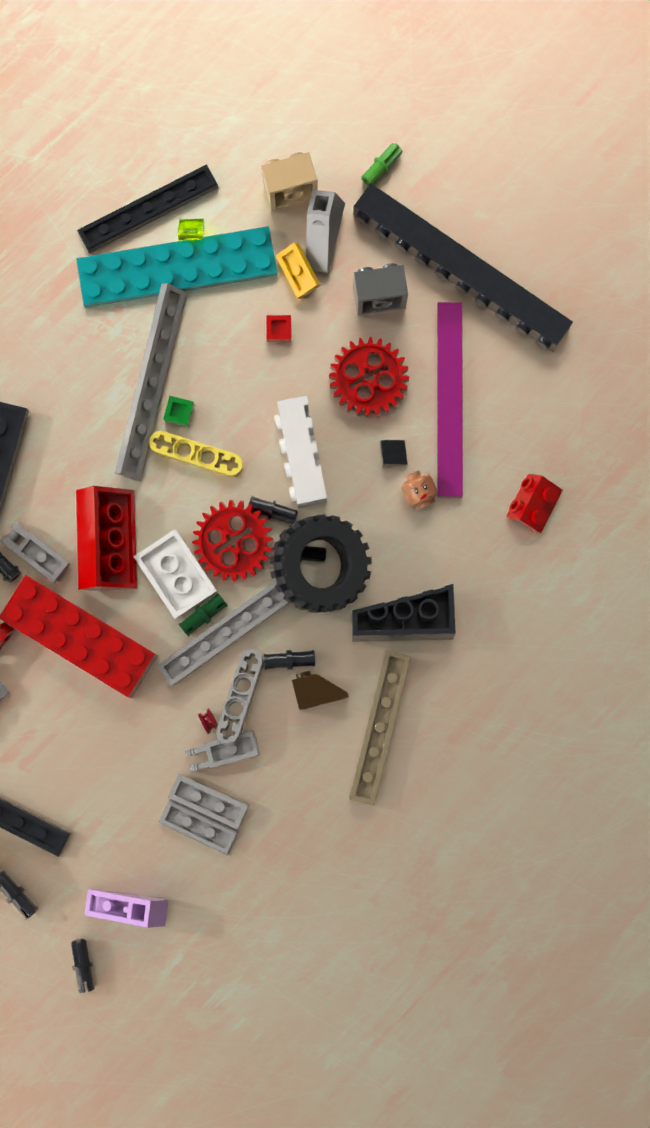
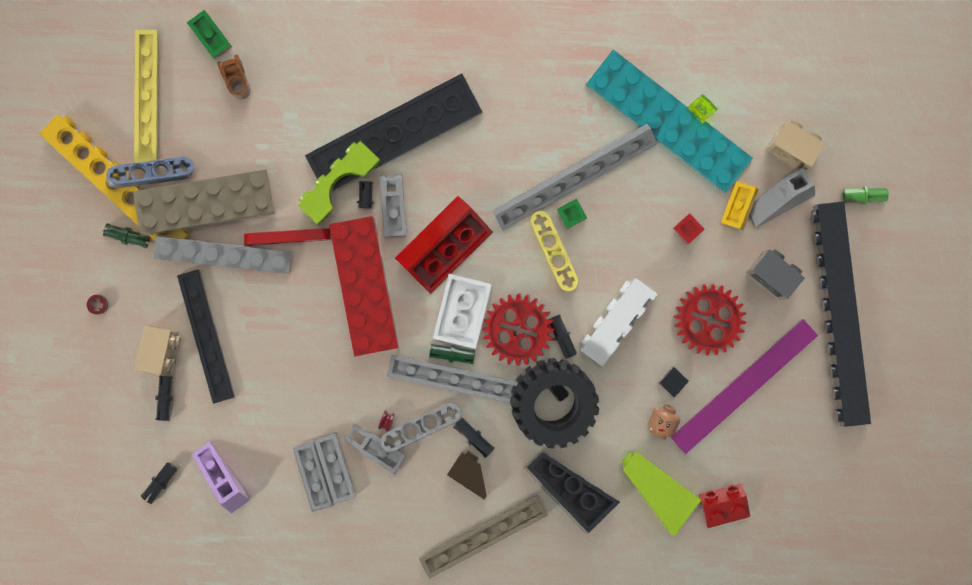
camera: 45 degrees right, 5 degrees up
black tile [77,164,219,254] -> none
none -> lime slope [621,450,701,536]

